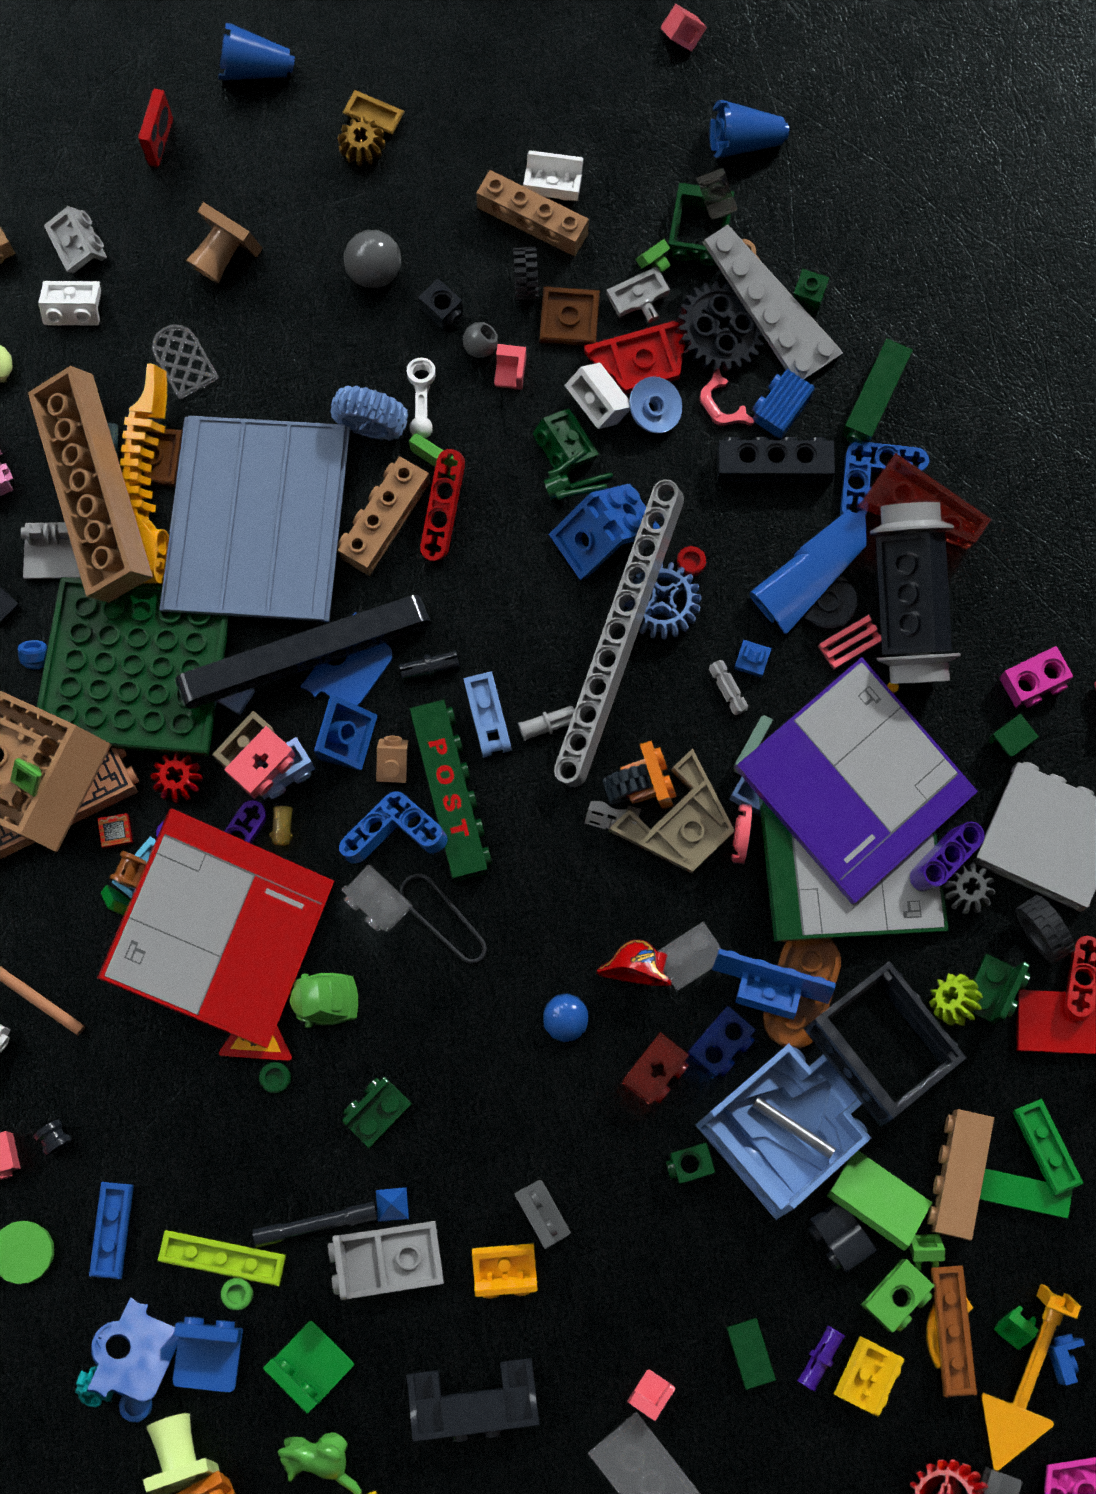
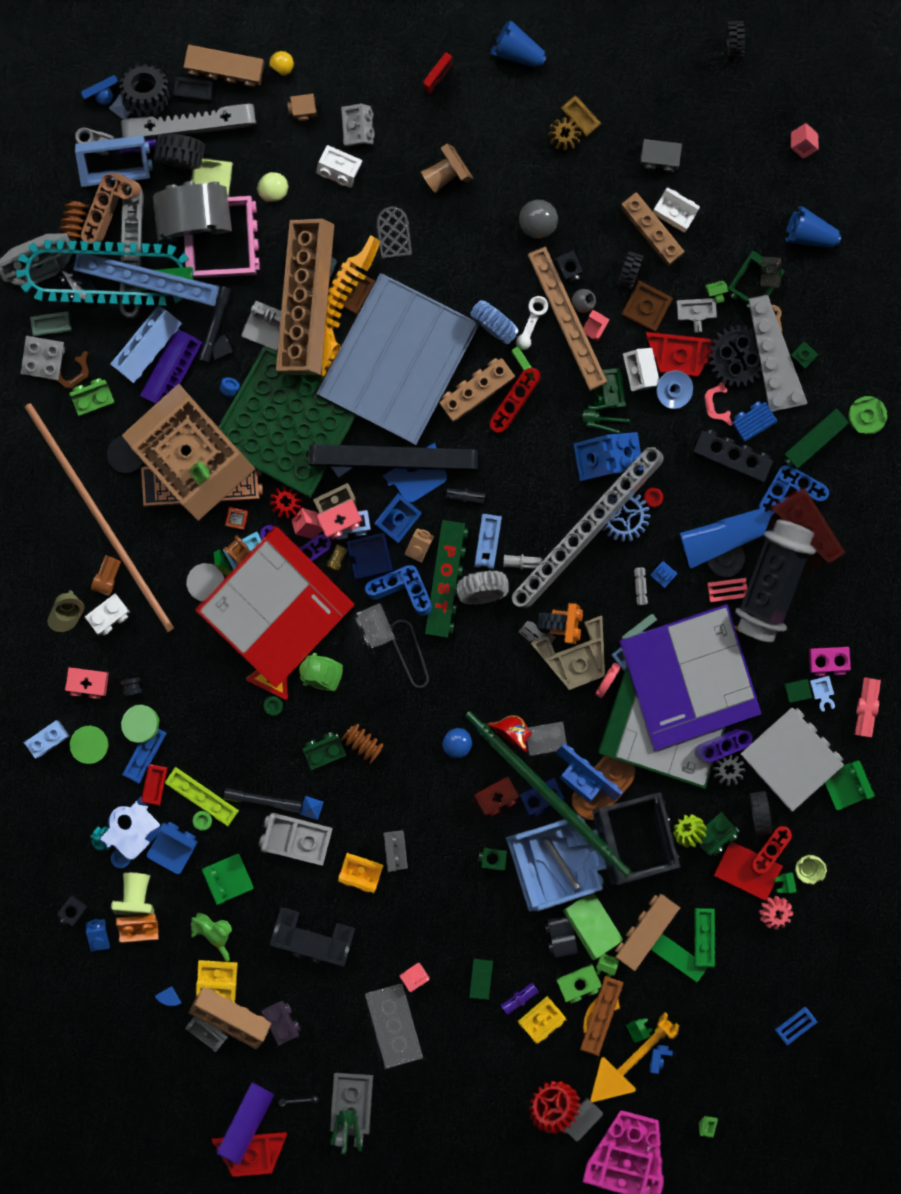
camera: 25 degrees right, 10 degrees up
none -> bright green tile [121,705,159,743]
none -> red tile [141,764,167,805]
none -> light grey tile [187,563,224,601]
none -> coral panel [292,508,323,539]
none -> dark orange piece [340,724,383,764]
none -> clear blue piece [347,533,393,580]
none -> light grey gear [457,571,509,605]
none -> dark green axle [465,711,631,877]
none -> medium nougat tile [528,247,607,391]
none -> dark grey brick [640,139,682,172]
none -> light blue plate [810,676,835,711]
none -> bright green tile [848,396,887,435]

